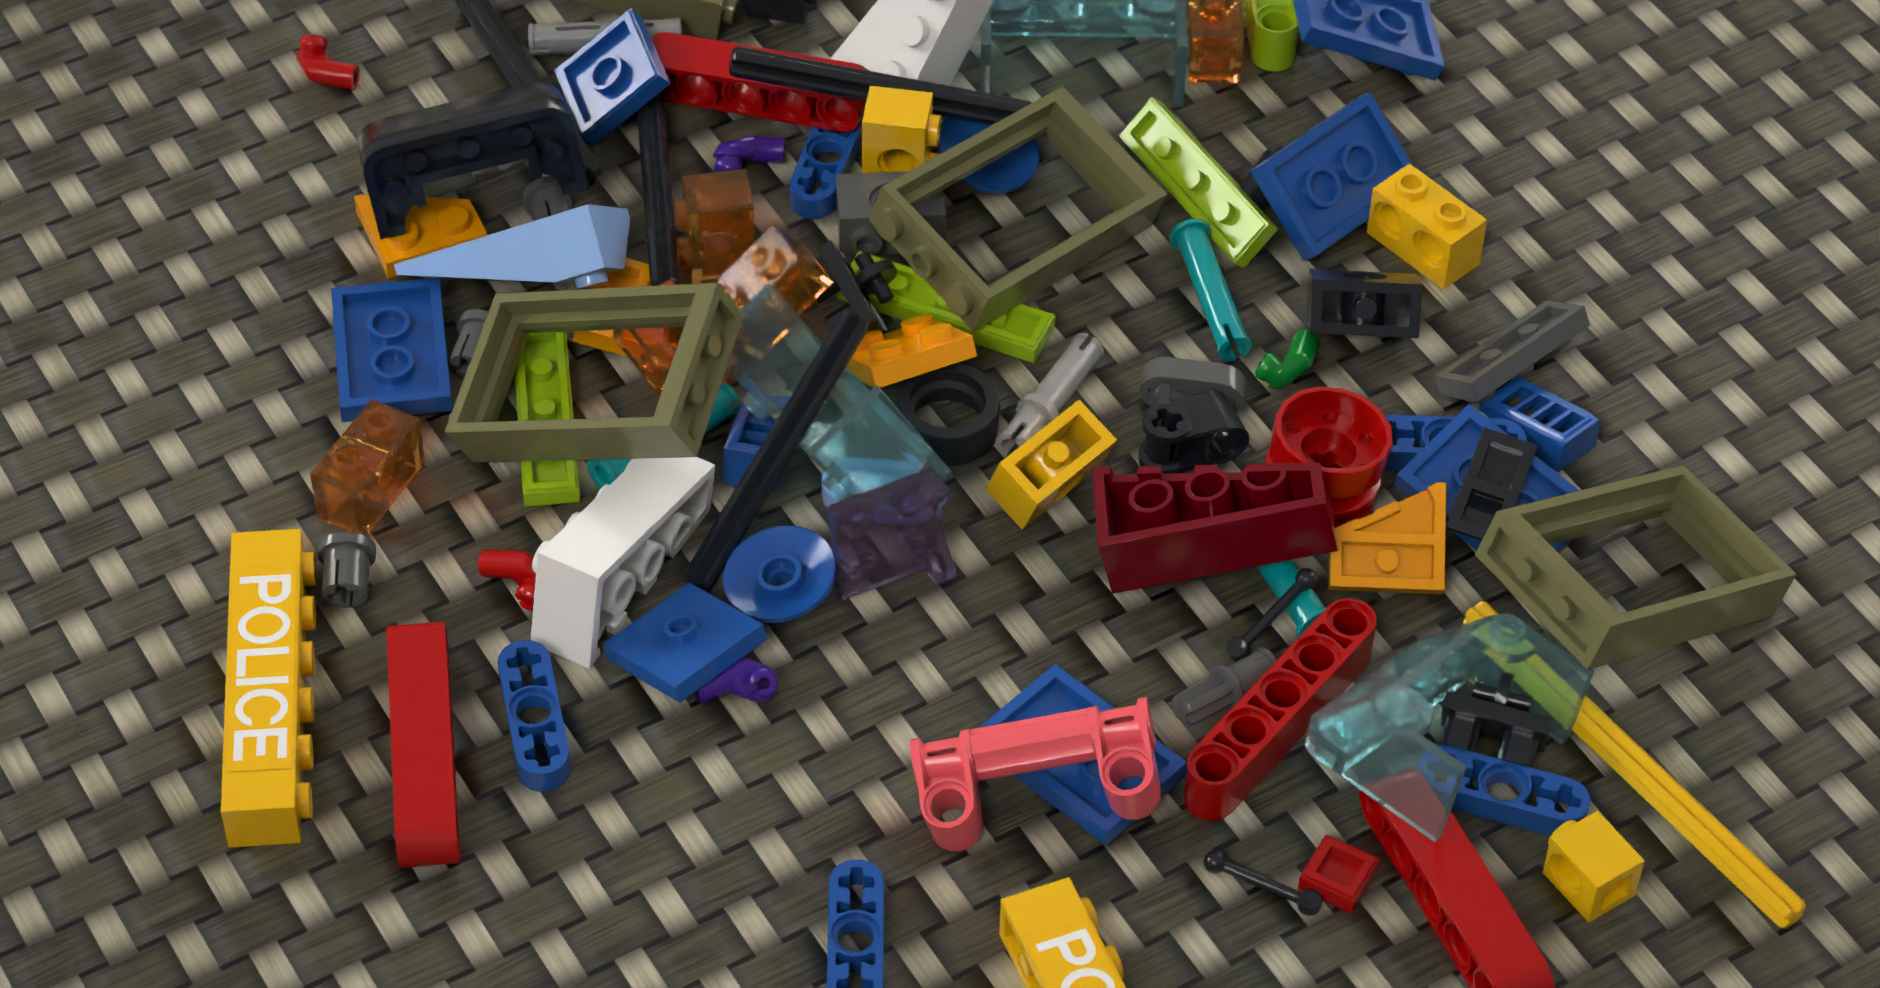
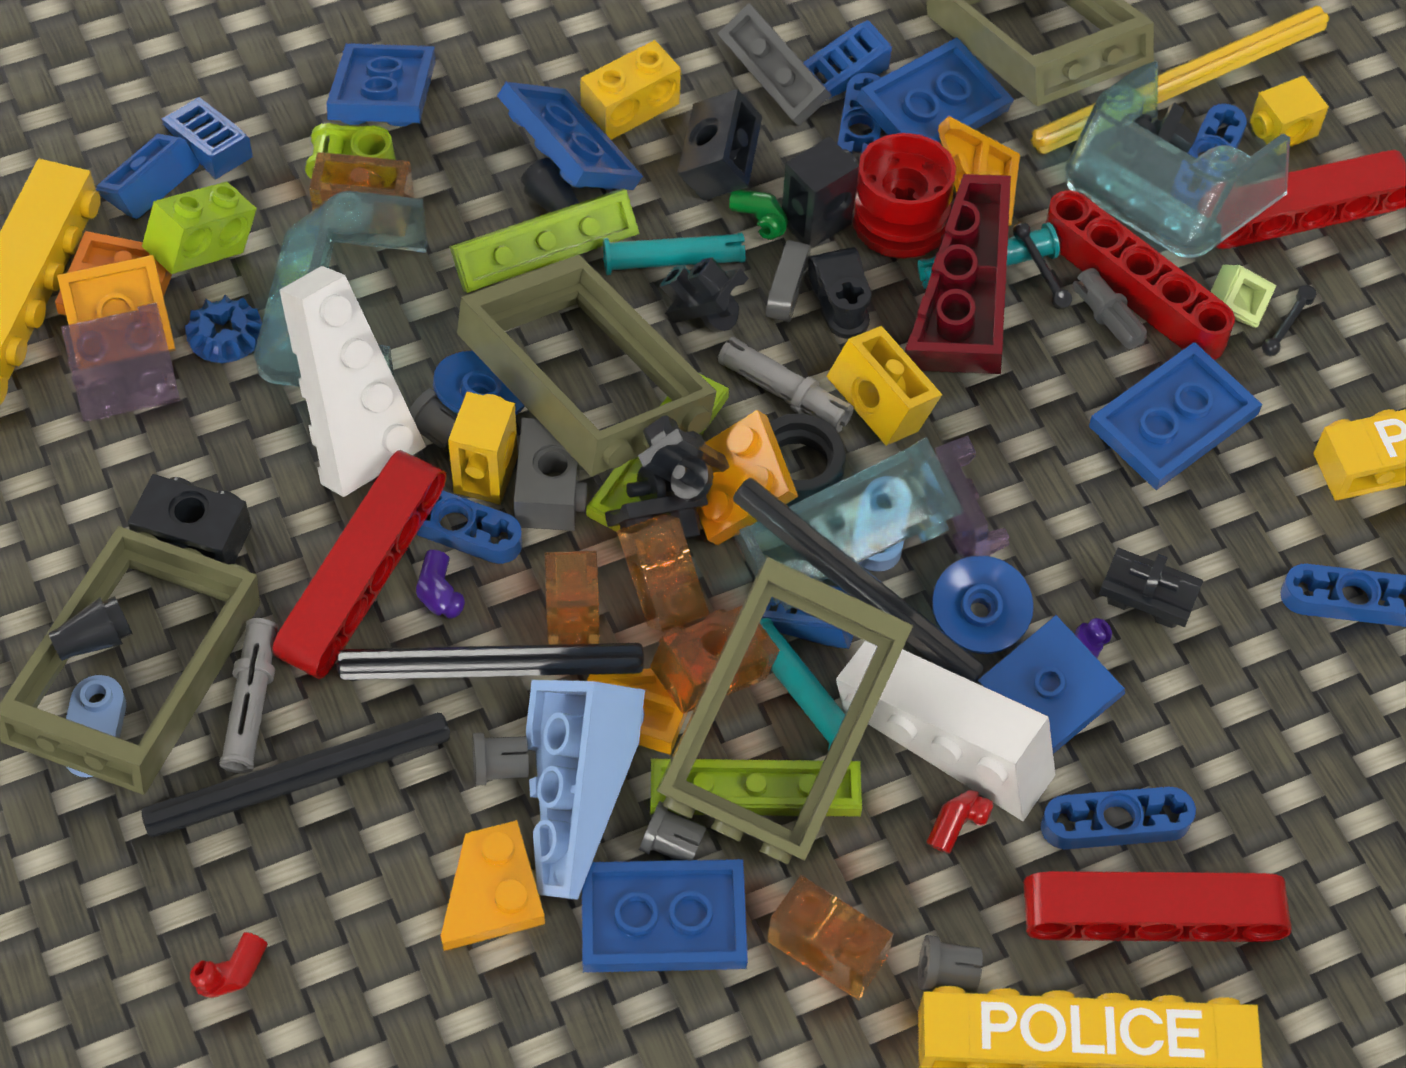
camera: 85 degrees left, 10 degrees up
black windscreen [358,82,589,239] -> none
blue plate [554,8,671,146] -> none
black axle [728,46,1032,125] -> none
coral piece [910,697,1161,851] -> none
red tile [1298,834,1380,914] -> none
black slope [1446,427,1538,541] -> none
none -> black hips [638,415,730,502]
none -> black hips [660,257,749,332]
none -> black brick [782,136,859,249]
none -> black hips [1099,547,1203,628]
none -> yellowish green slope [1210,265,1277,328]

